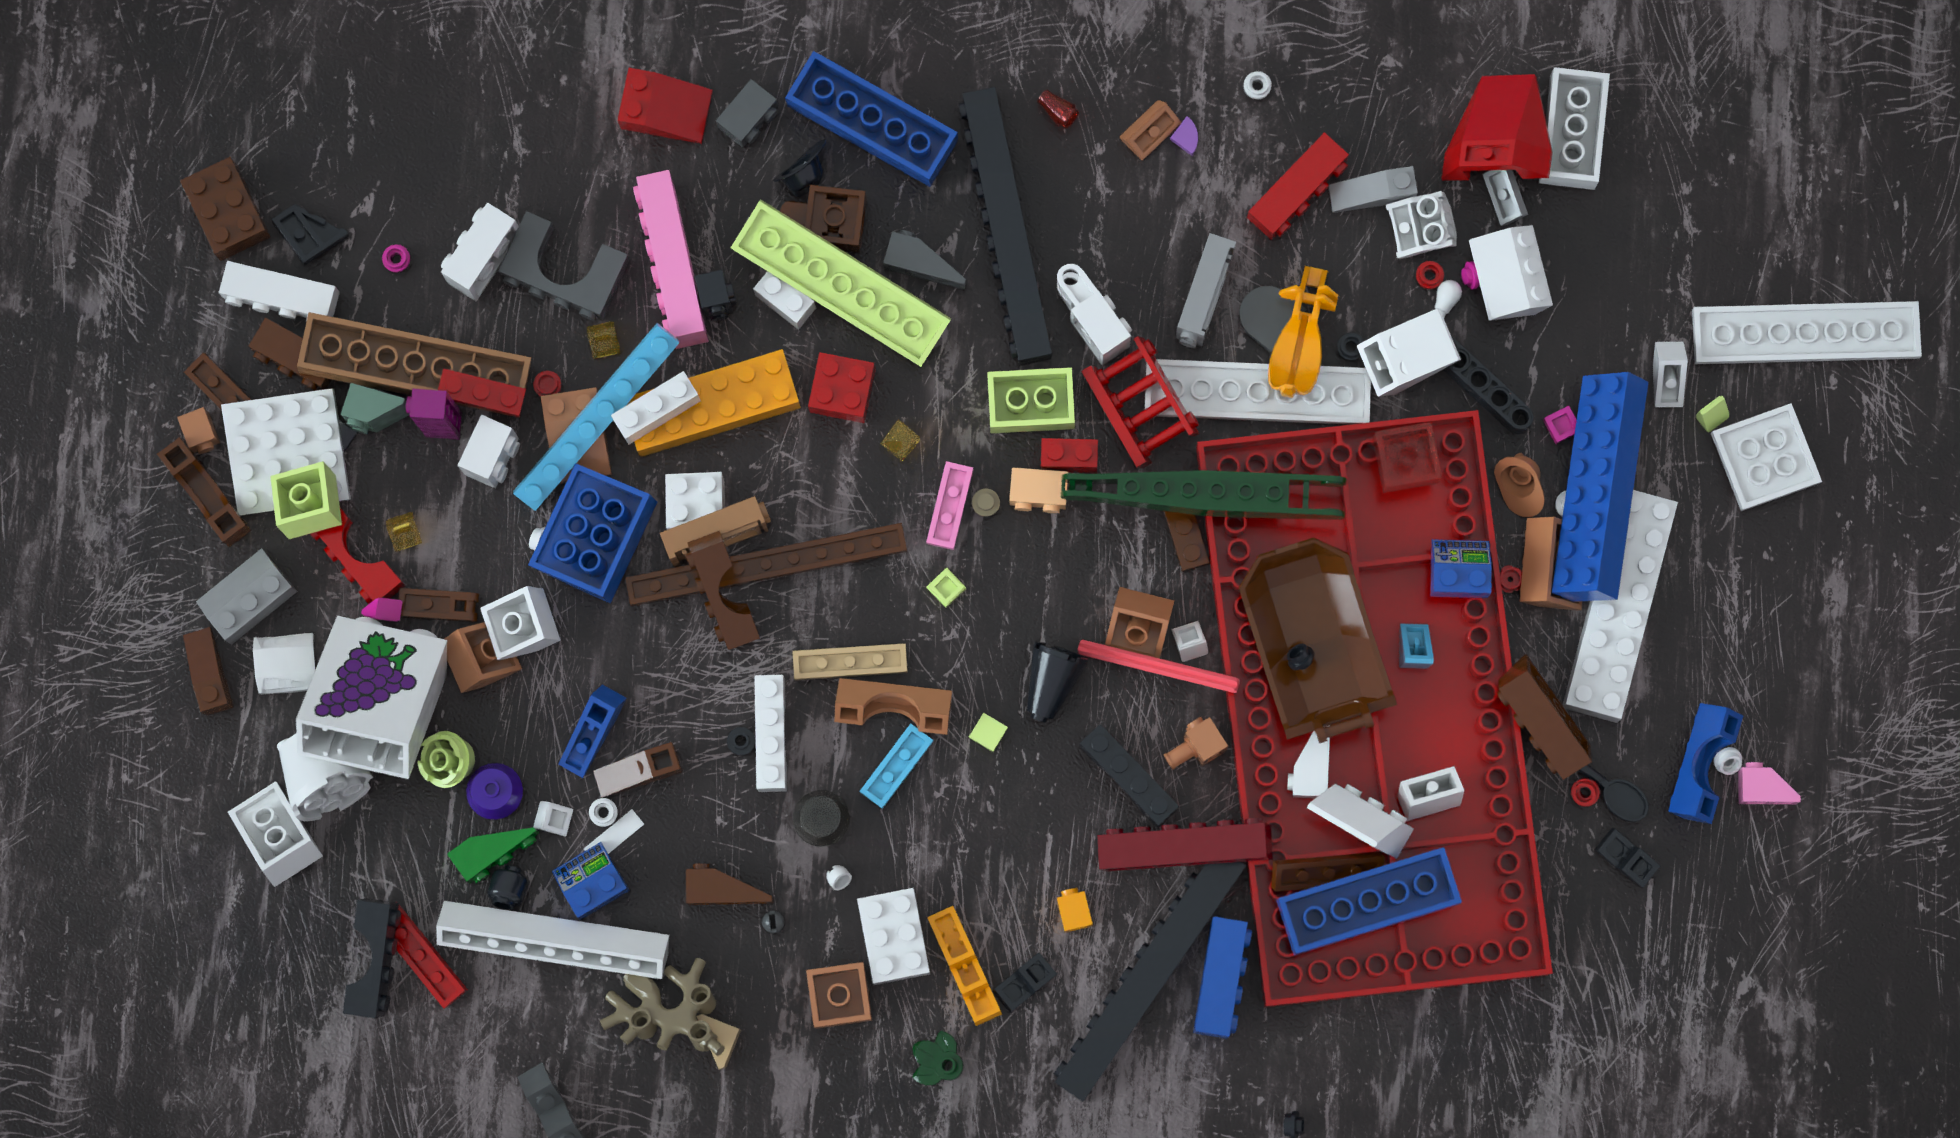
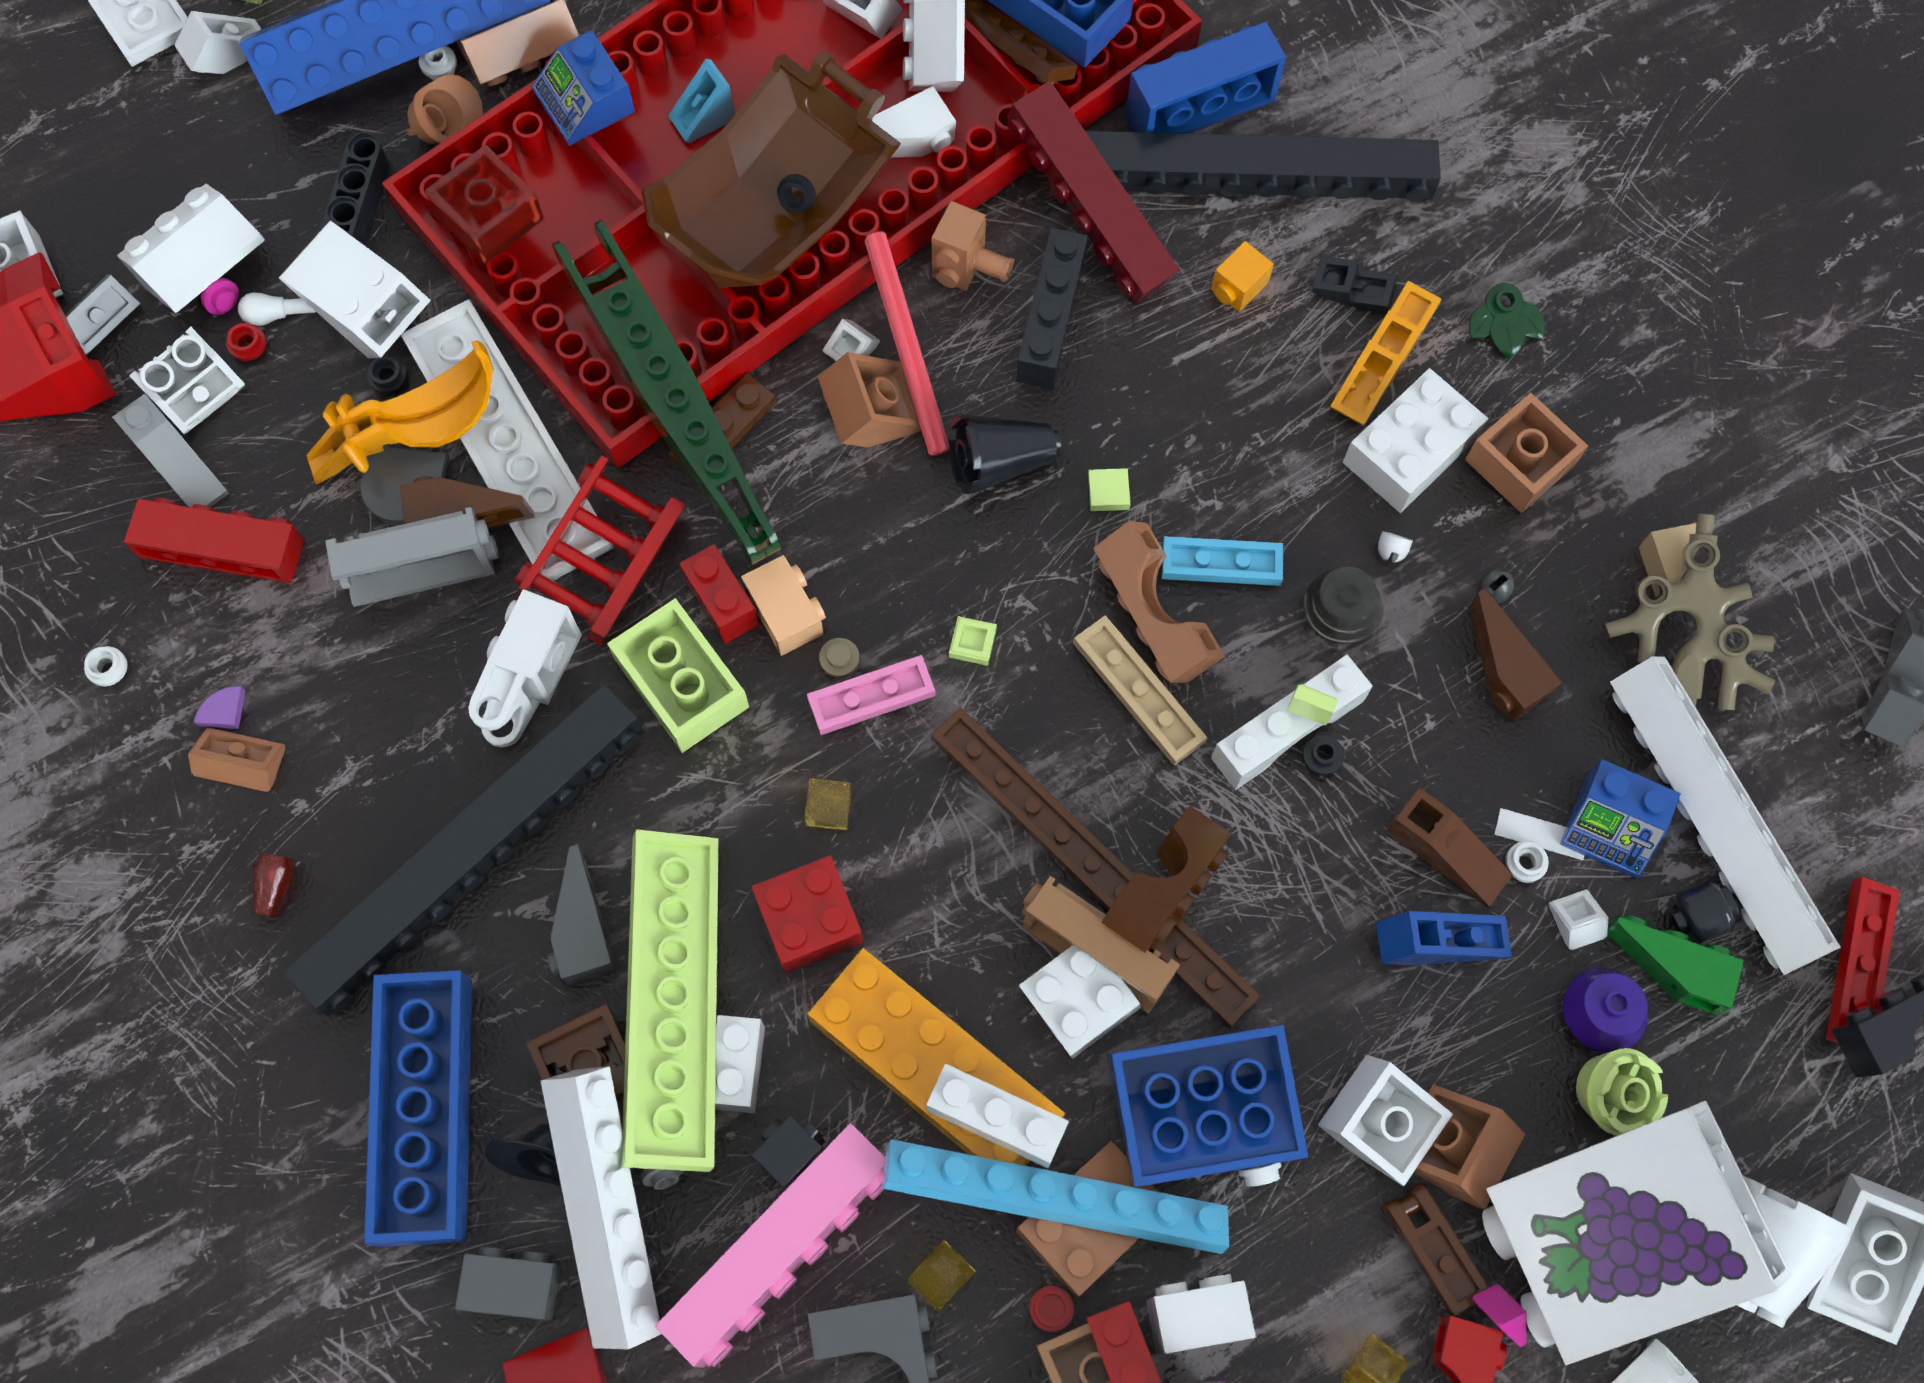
camera: 130 degrees left, 10 degrees down
dark pink plate [1543,406,1577,444] -> none
none -> reddish brown slope [400,476,535,528]
none -> white brick [541,1066,661,1349]
none -> yellowish green tile [1287,684,1338,725]

